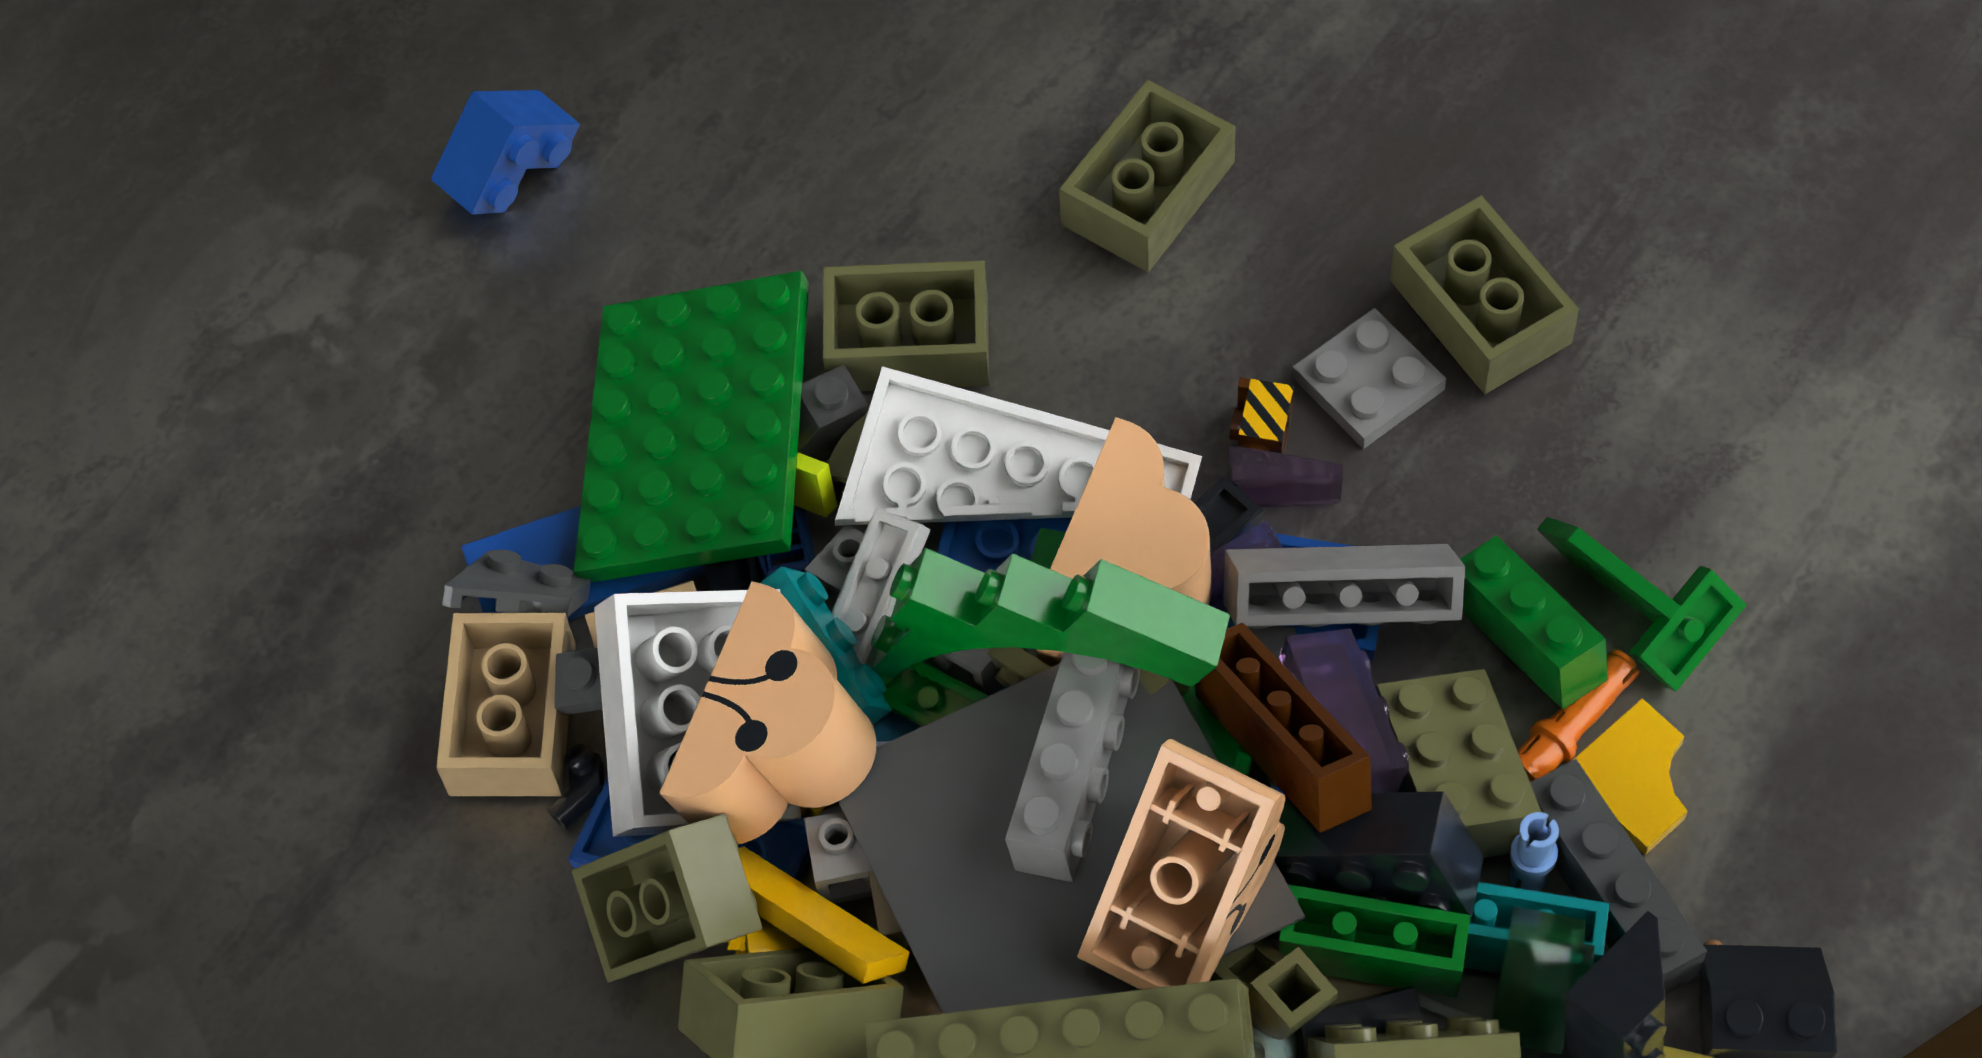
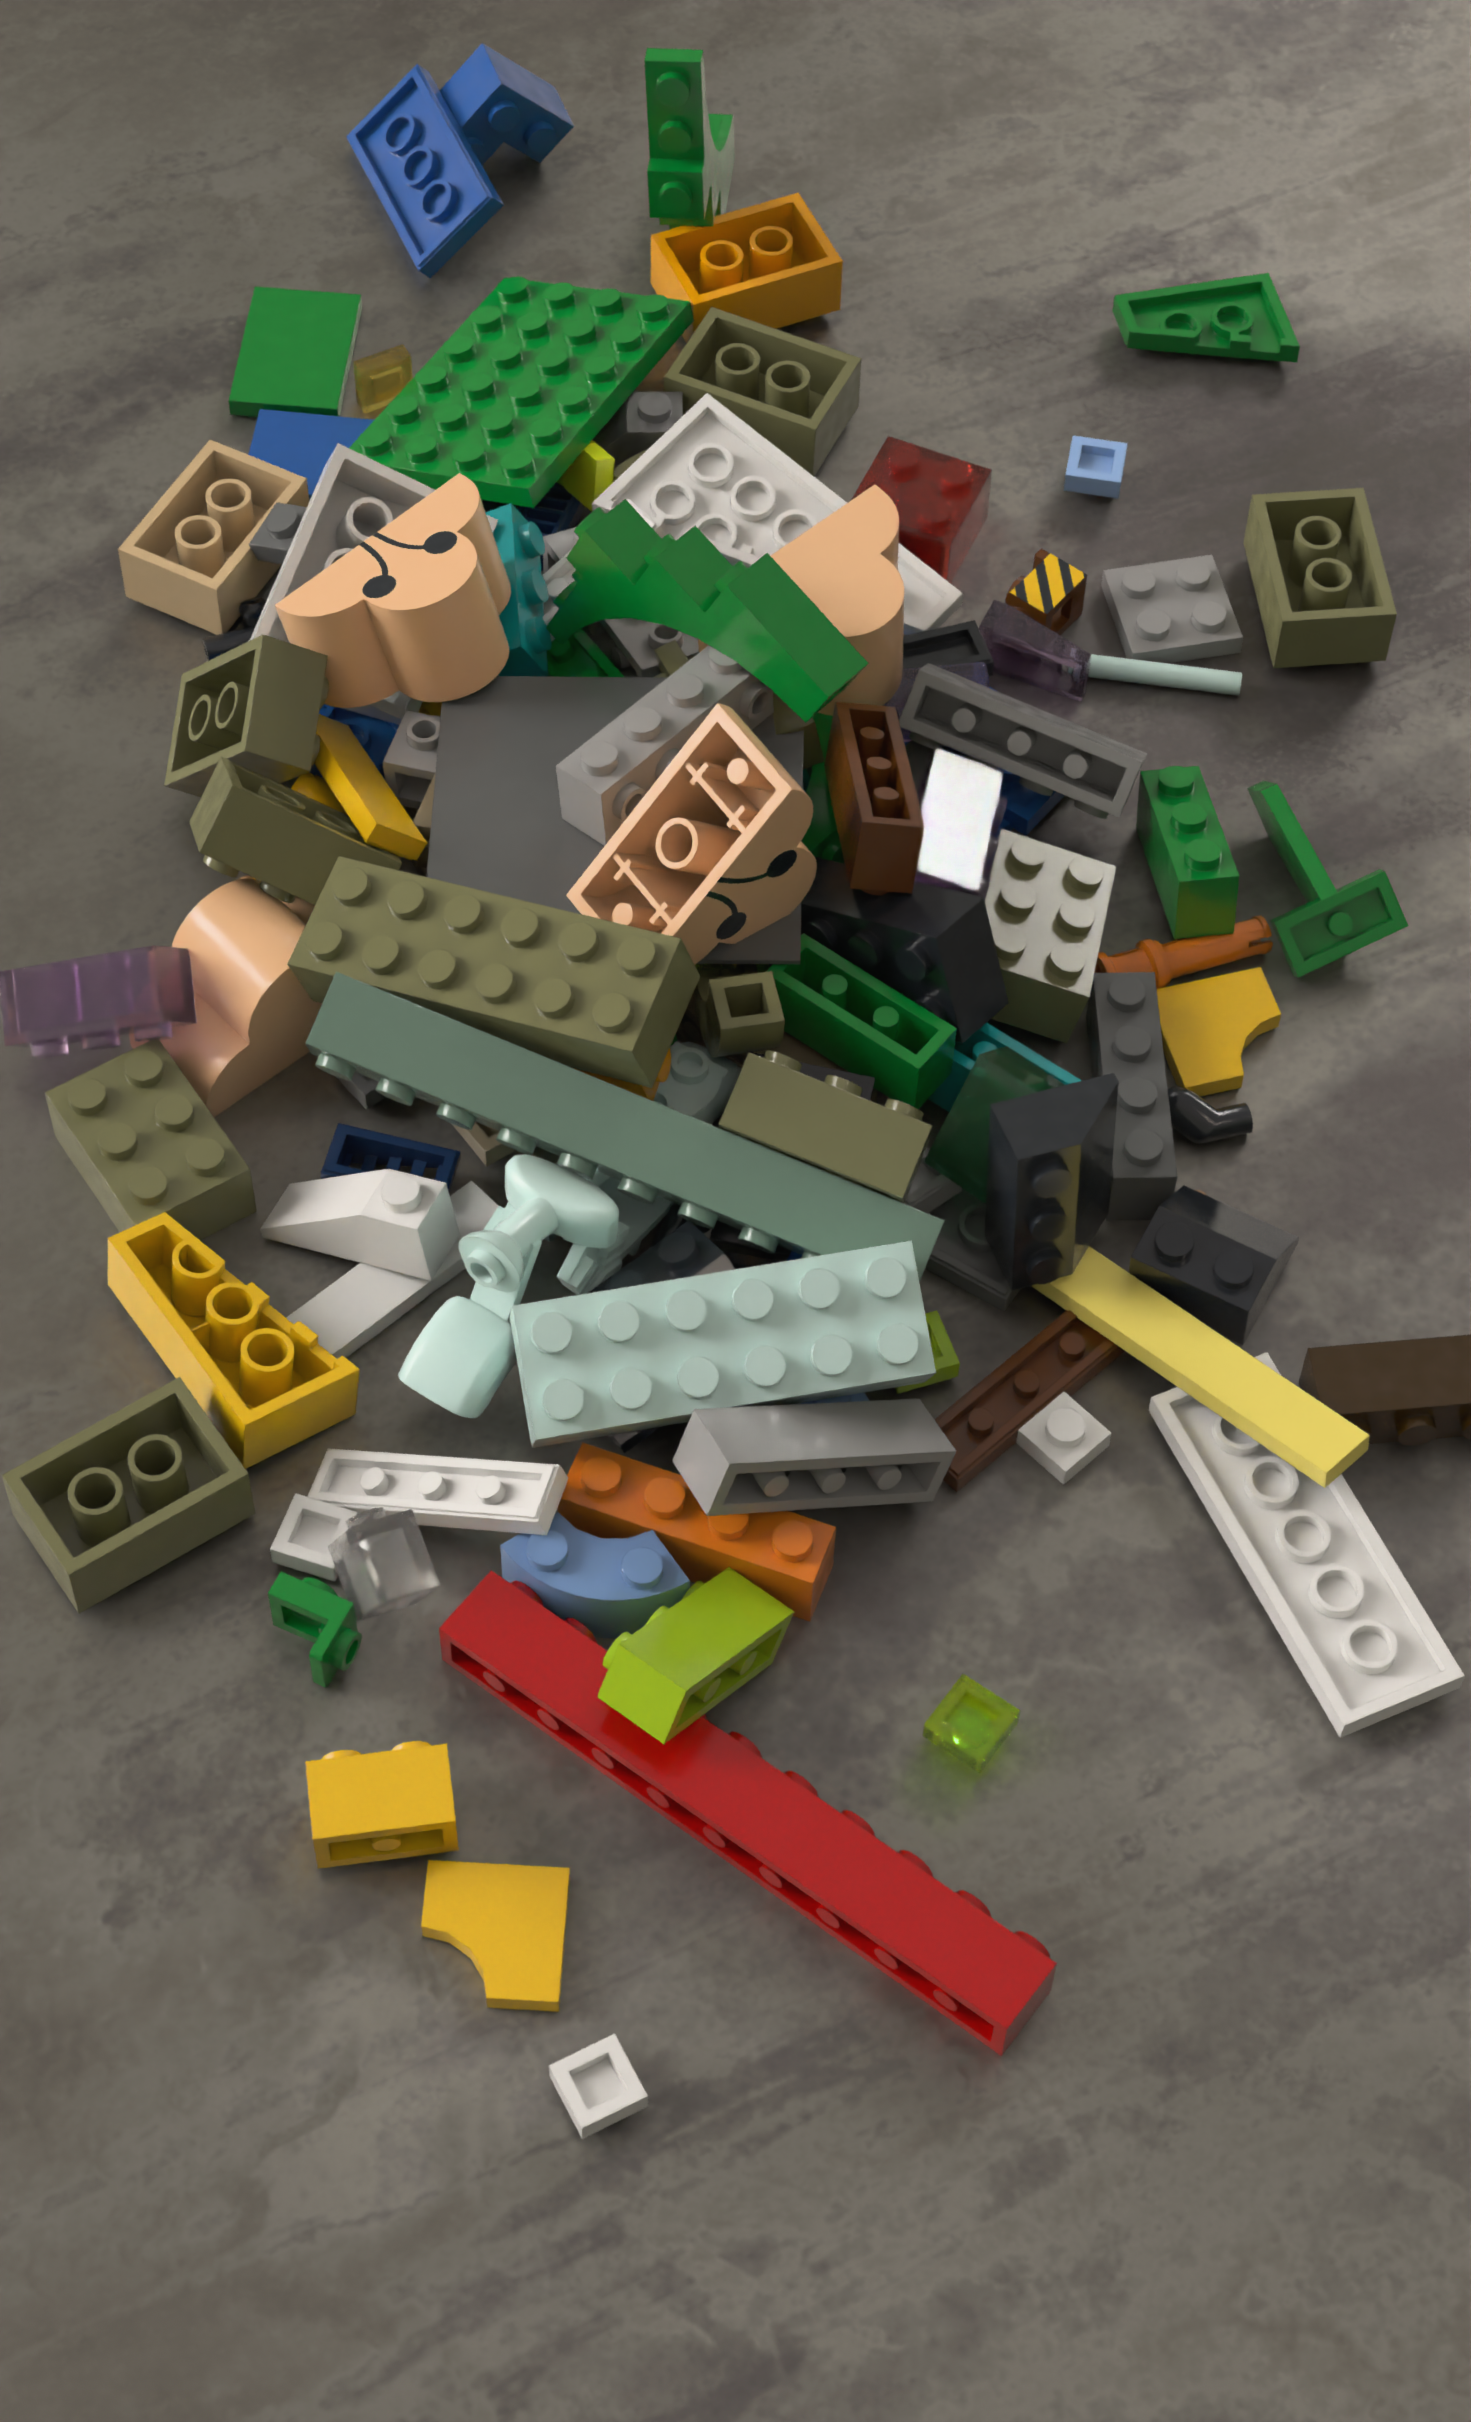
camera: 20 degrees right, 5 degrees down
dark grey wing [442,550,591,618] -> none
olive brick [1059,79,1236,273] -> none
light blue pin [1509,812,1559,892] -> none
none -> green tile [228,286,362,417]
none -> blue tile [346,64,504,278]
none -> clear yellow tile [353,344,413,414]
none -> green arch [644,48,735,229]
none -> light orange brick [651,192,843,343]
none -> clear red brick [851,436,992,584]
none -> light blue plate [1064,436,1128,498]
none -> light aqua bar [1068,652,1242,696]
none -> green wing [1112,273,1300,363]
none -> black arm [1168,1086,1253,1144]

